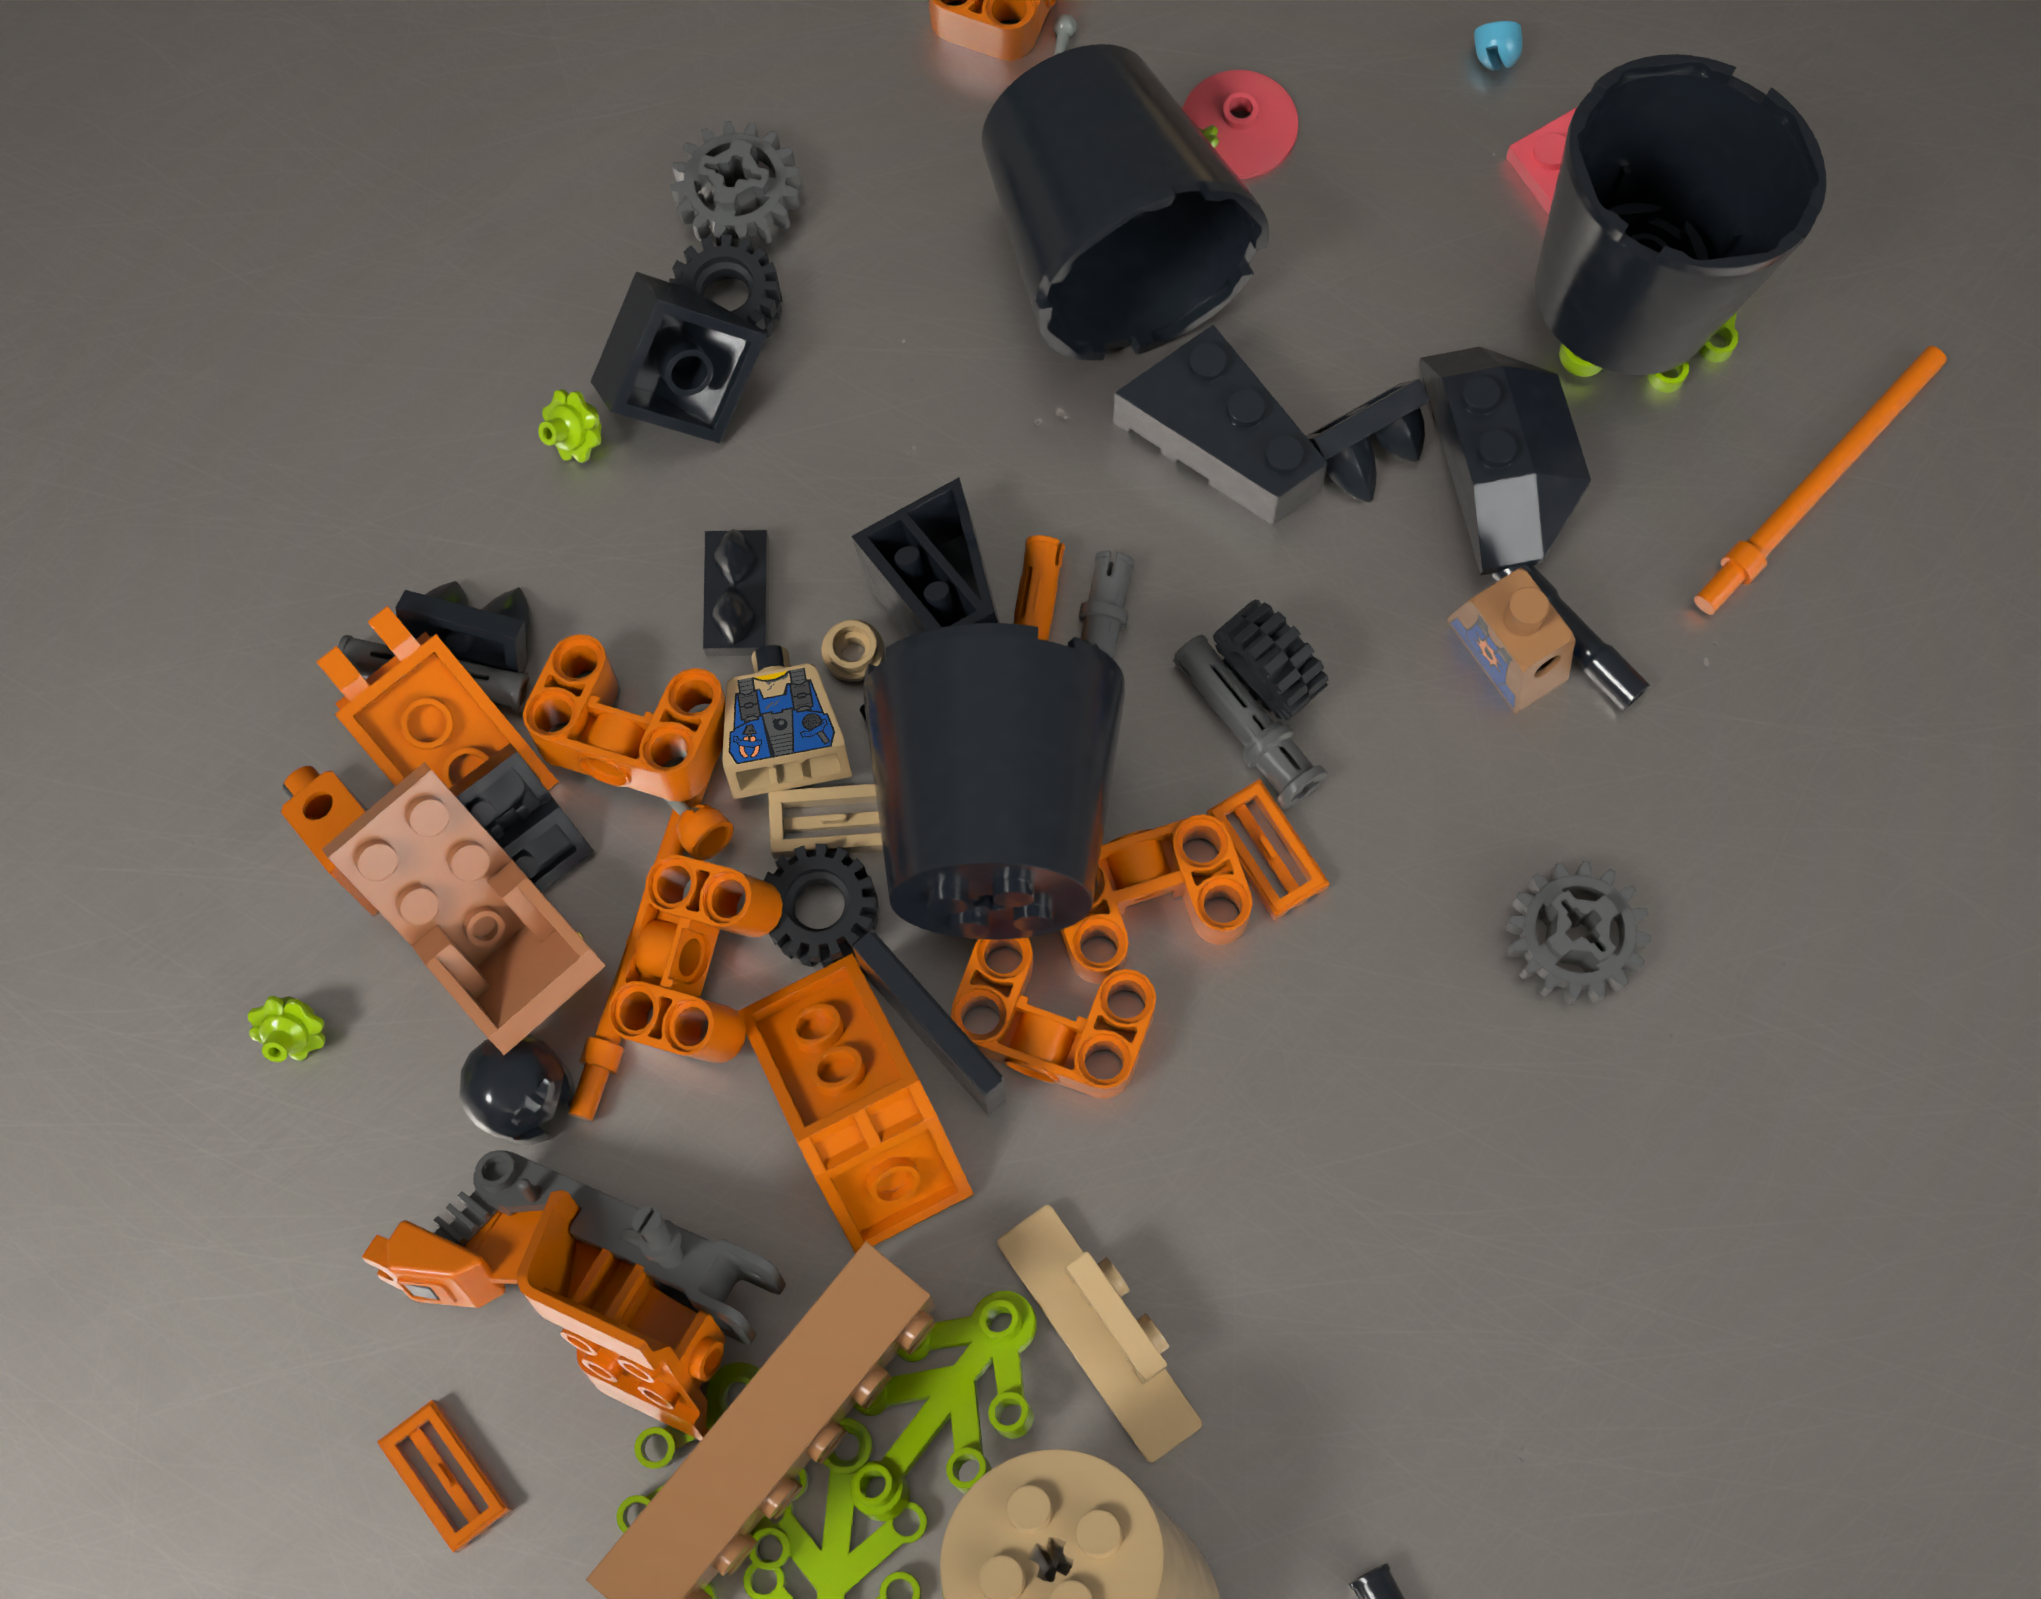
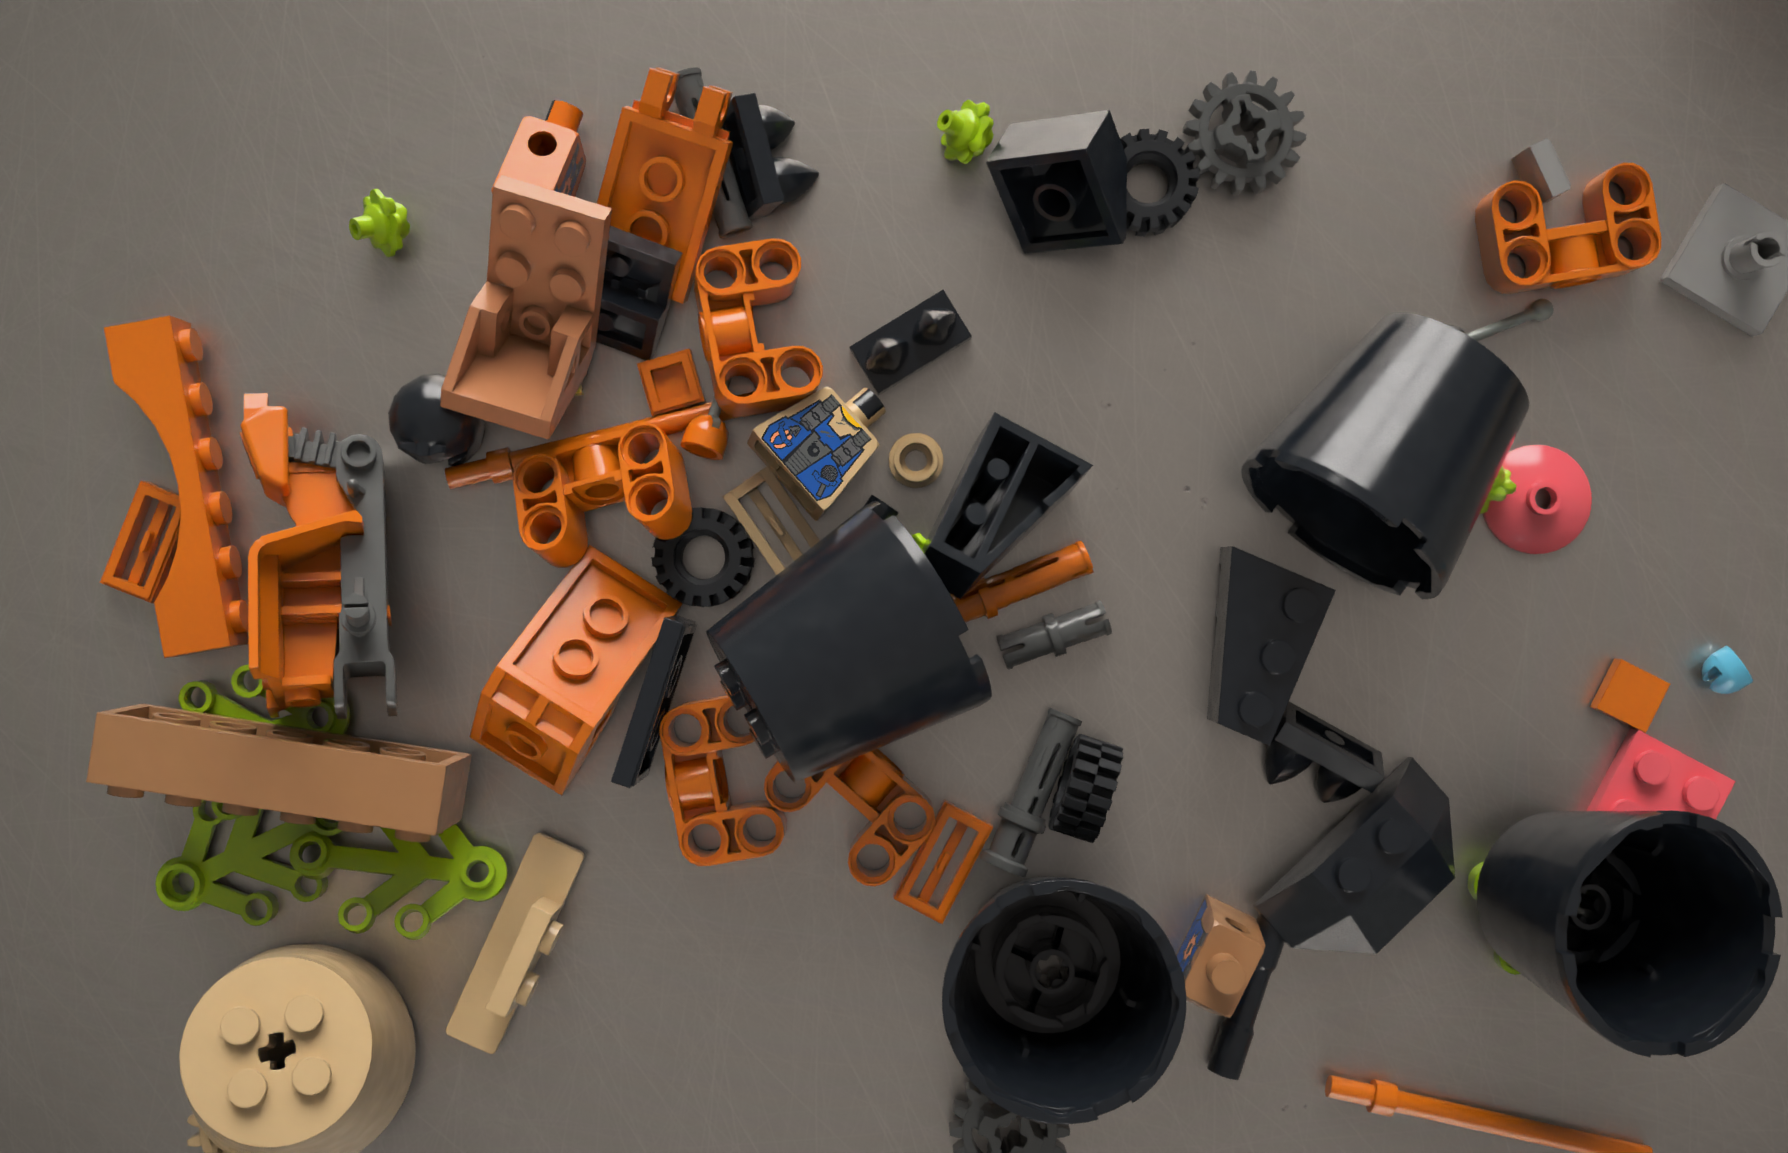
camera: 50 degrees right, 15 degrees up
none -> orange arch [104,315,249,658]
none -> orange tile [637,348,706,417]
none -> black cone [942,876,1186,1124]
none -> orange tile [1590,658,1670,733]

